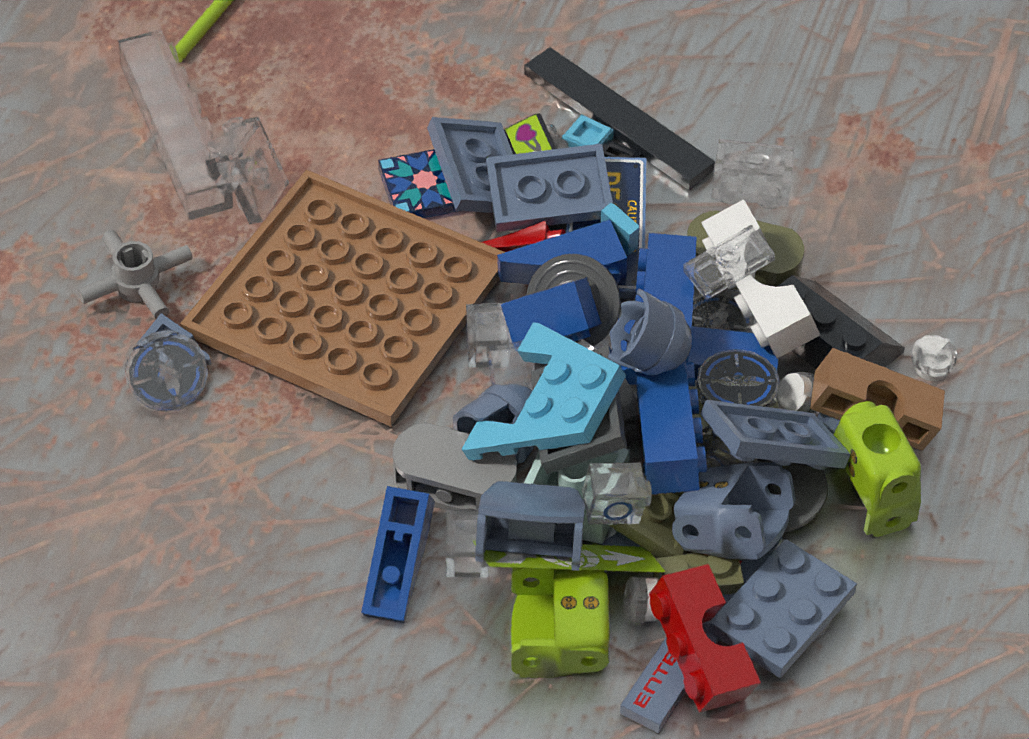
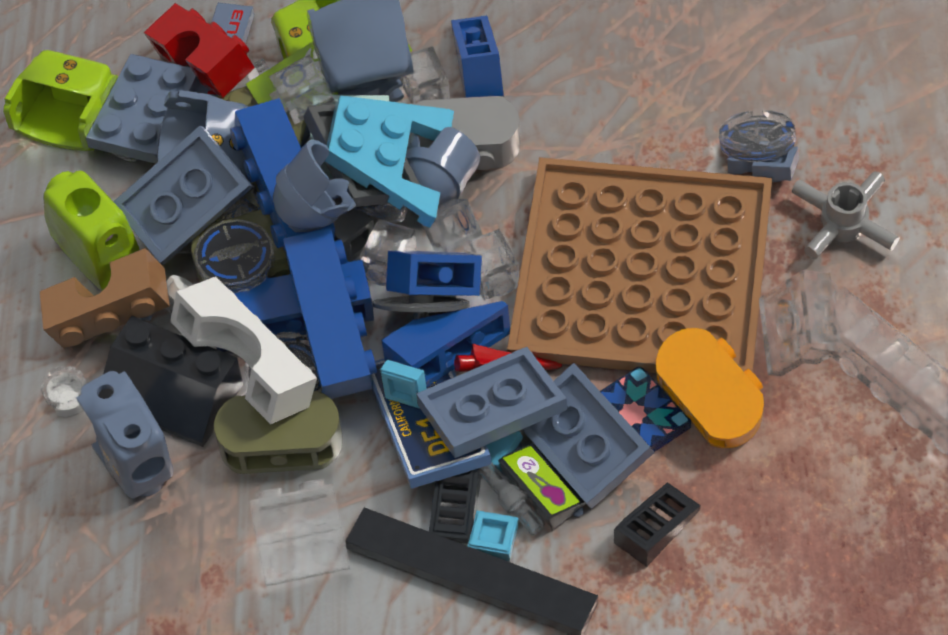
camera: 165 degrees right, 5 degrees up
clear plate [683,224,775,300] -> none
none -> lime piece [3,50,118,151]
none -> sand blue piece [76,371,174,498]
none -> black slope [614,482,701,567]
none -> light orange brick [656,328,764,448]

